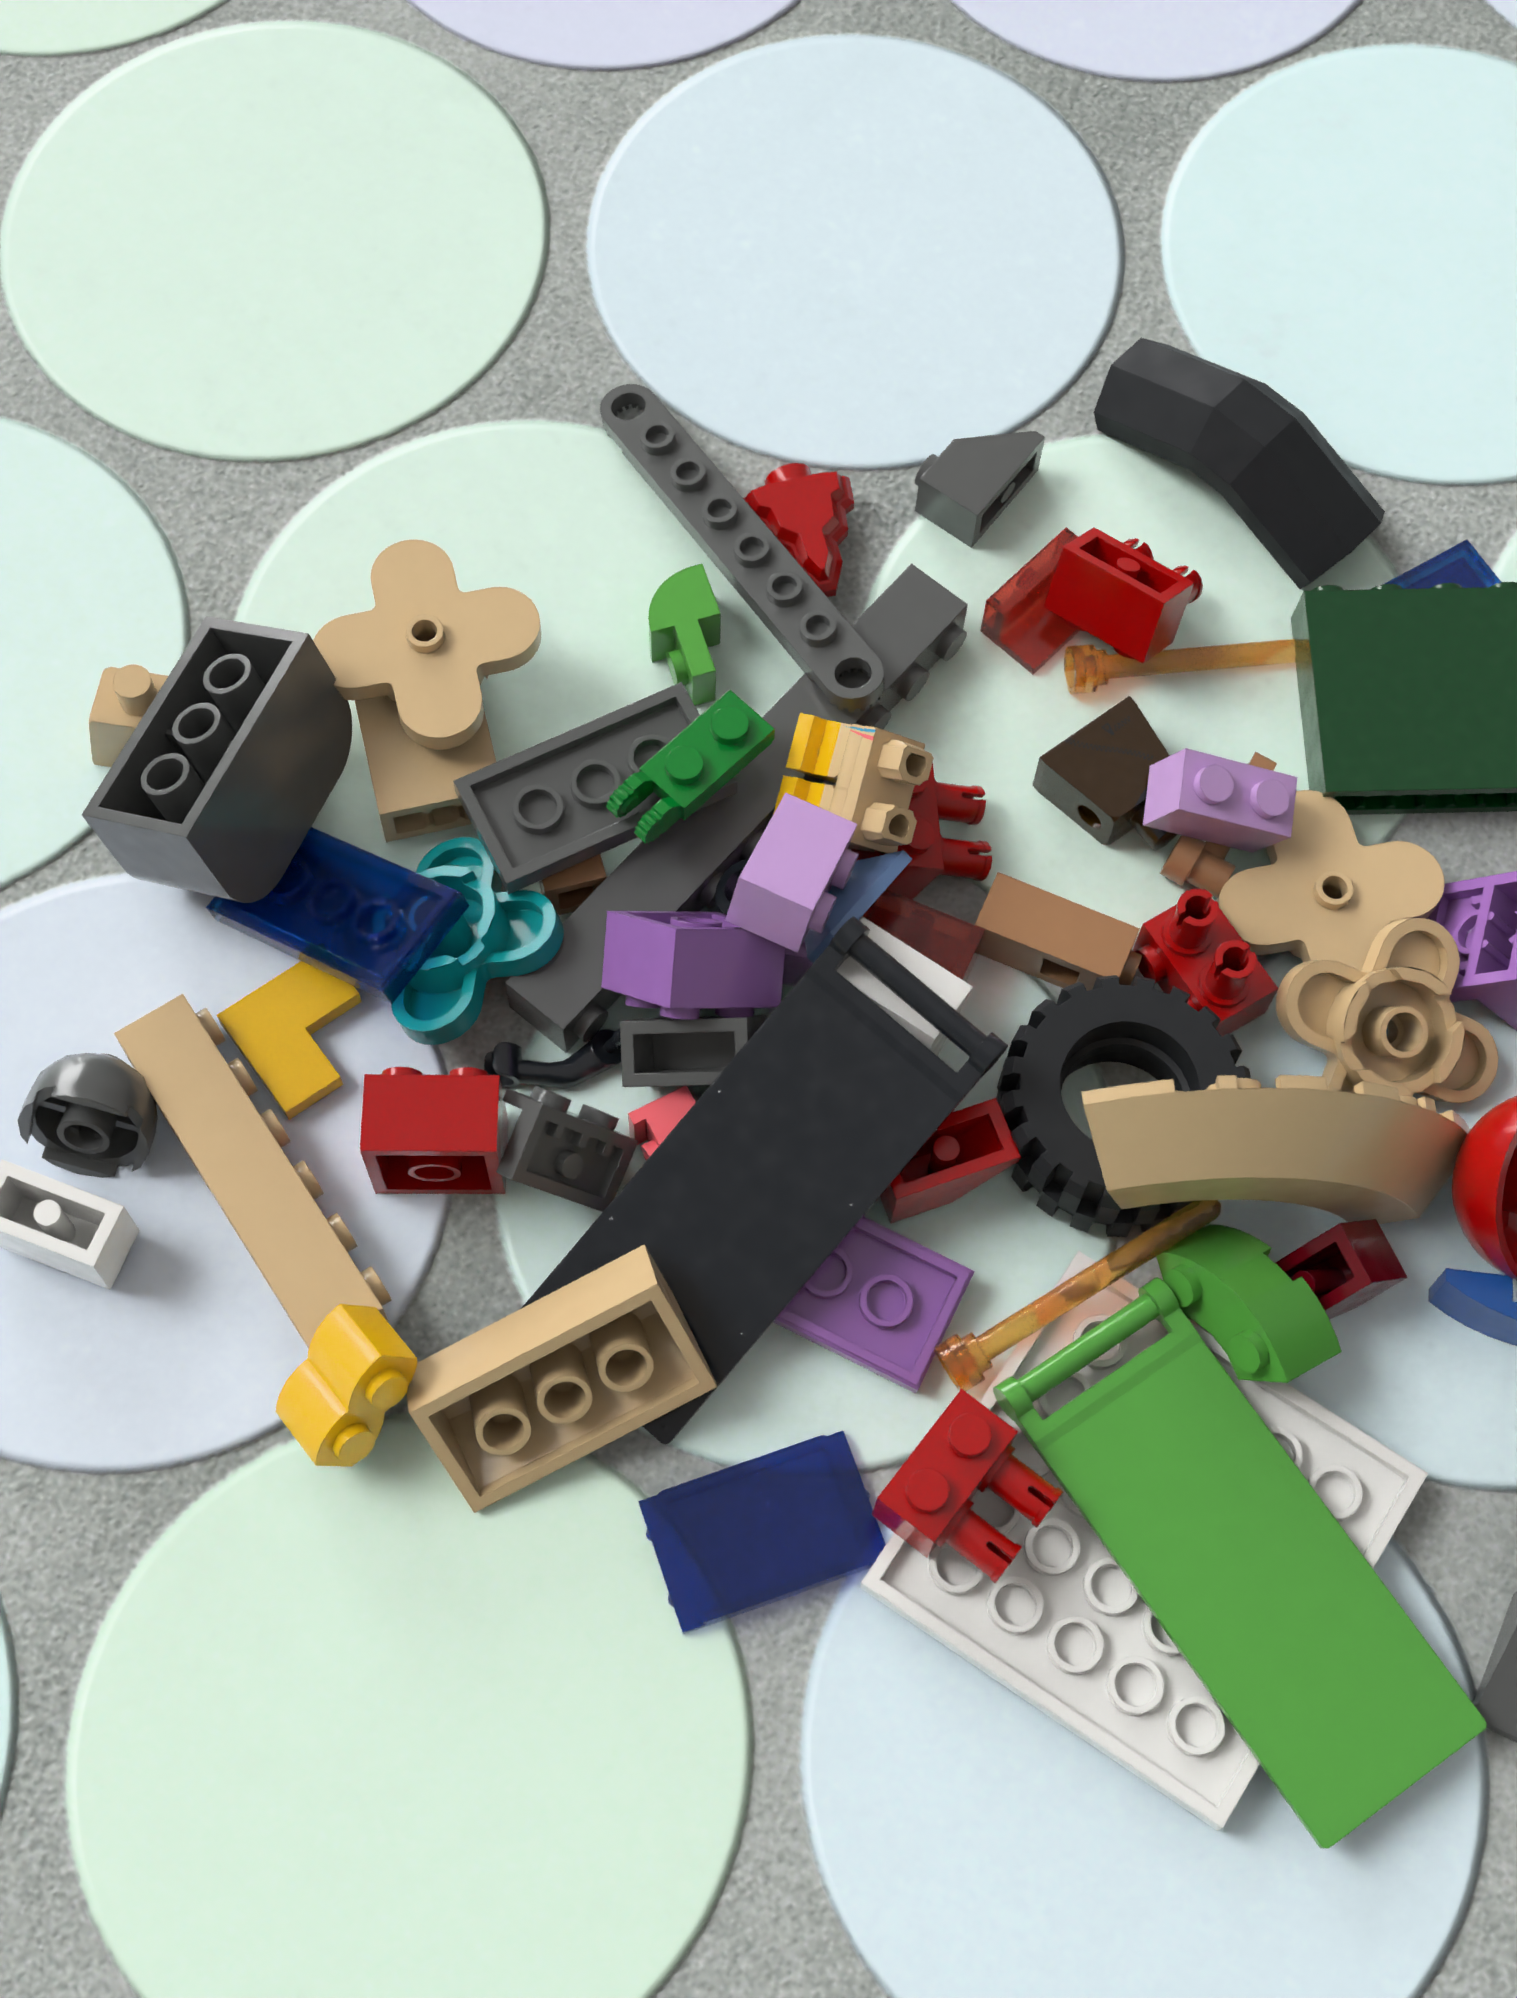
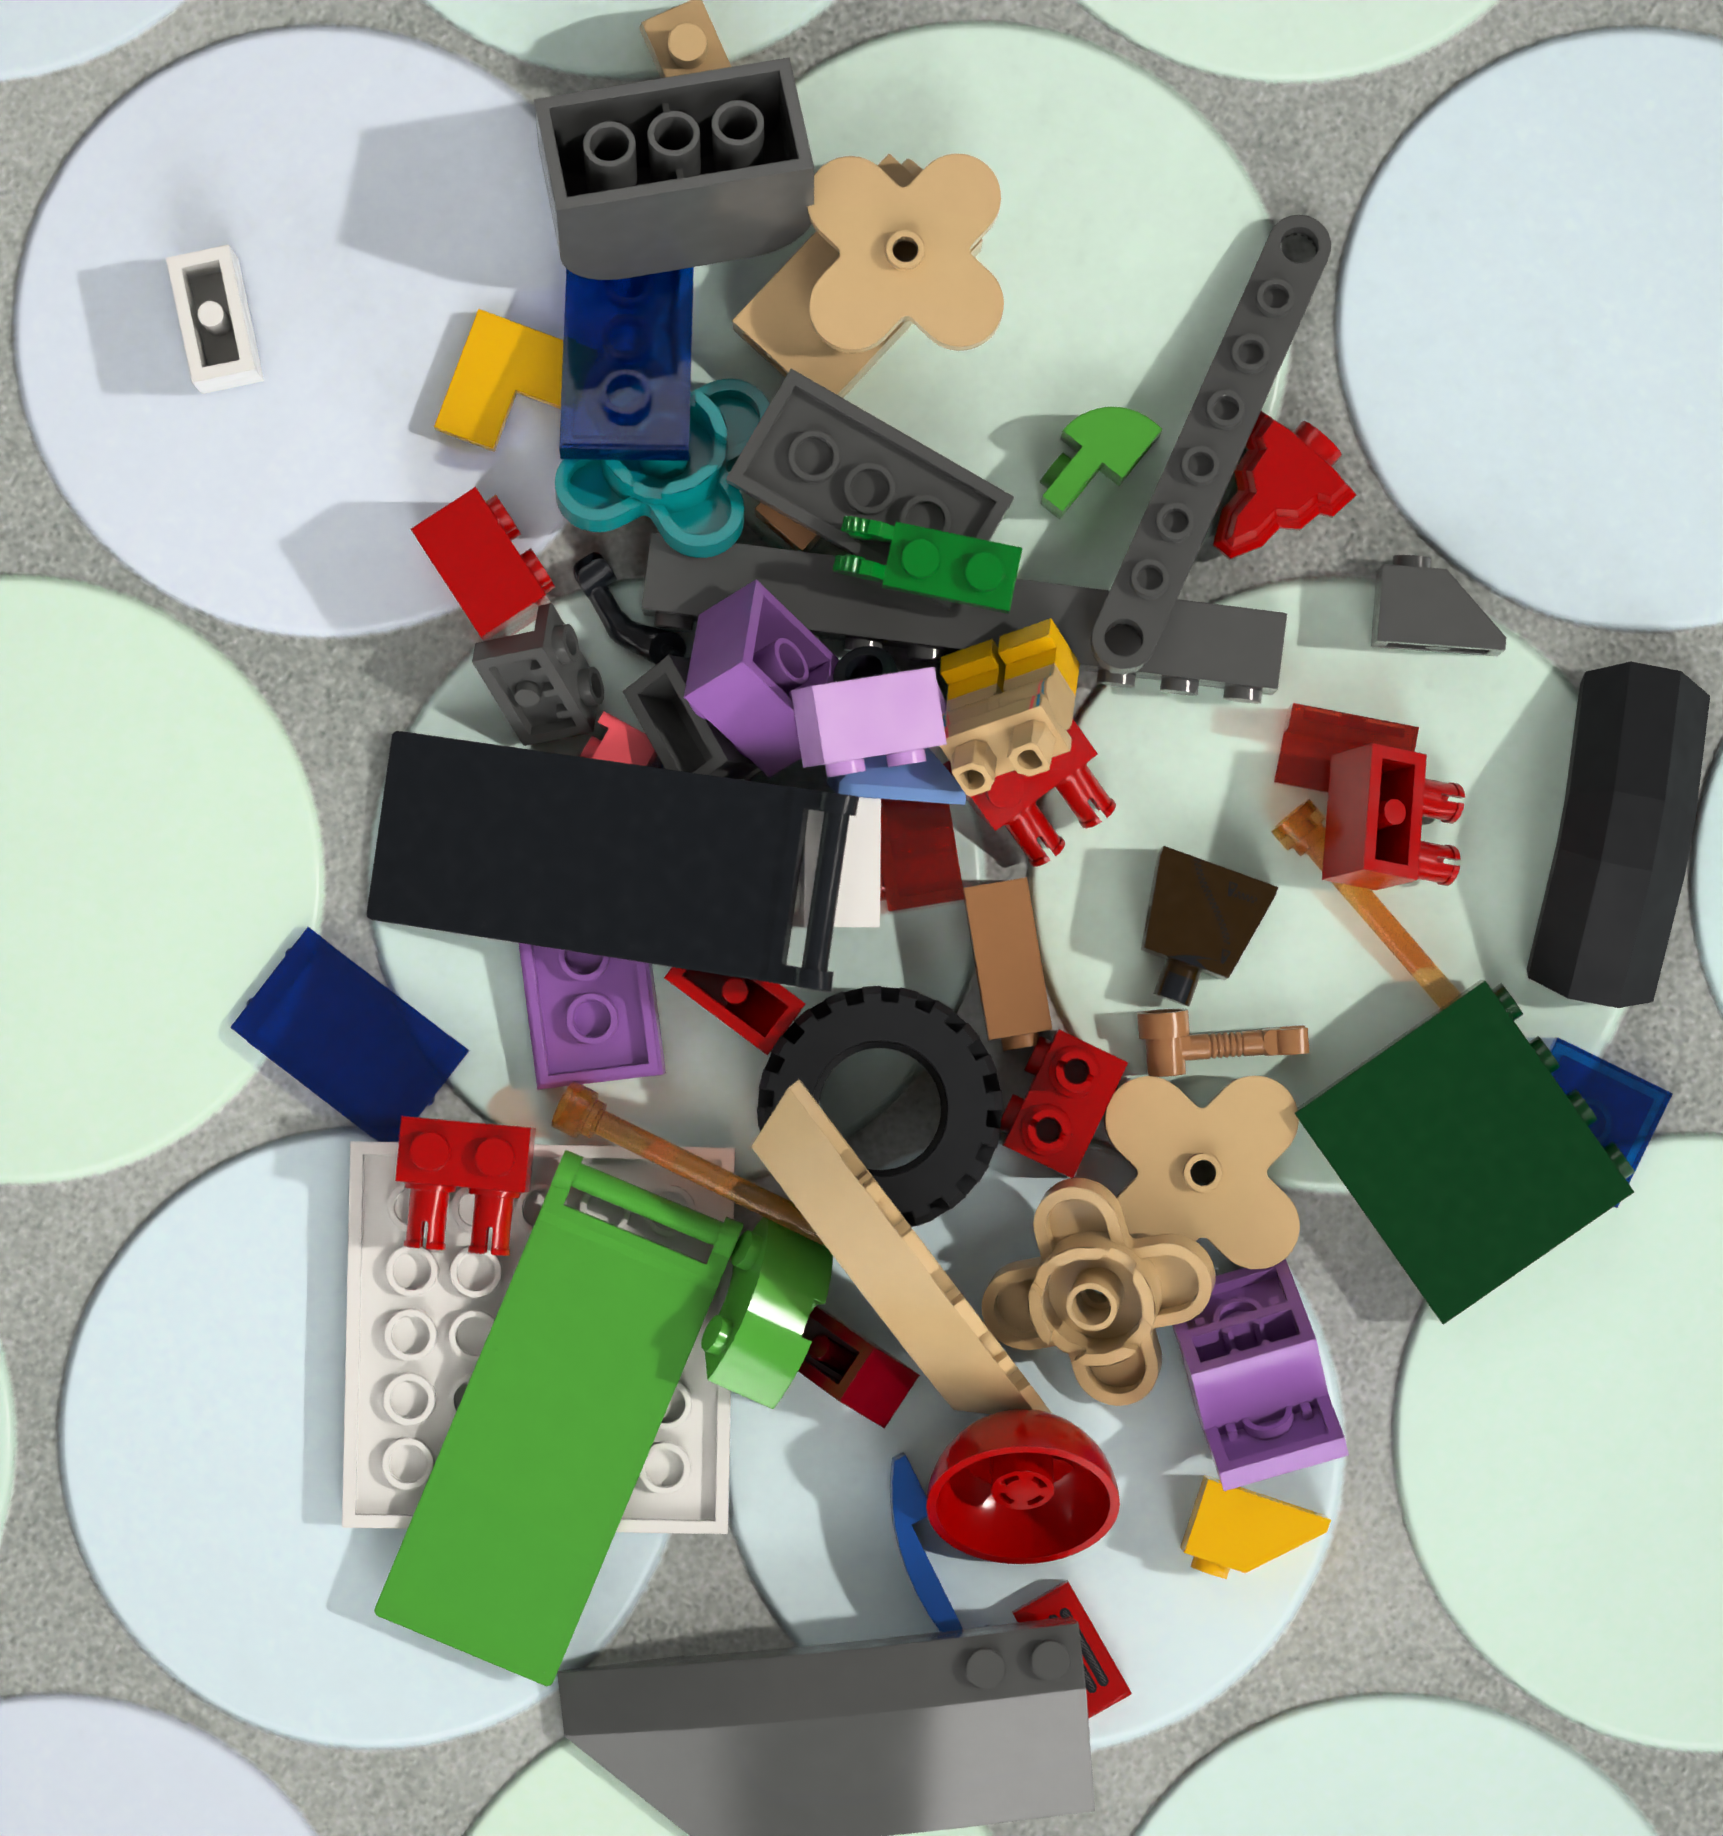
camera: 60 degrees right, 20 degrees up
dark grey cylinder [17,1053,158,1178] -> none
tan brick [114,994,392,1349] -> none
yellow brick [276,1304,417,1467] -> none
tan slope [406,1244,717,1513] -> none
lavender brick [1143,748,1298,853] -> none

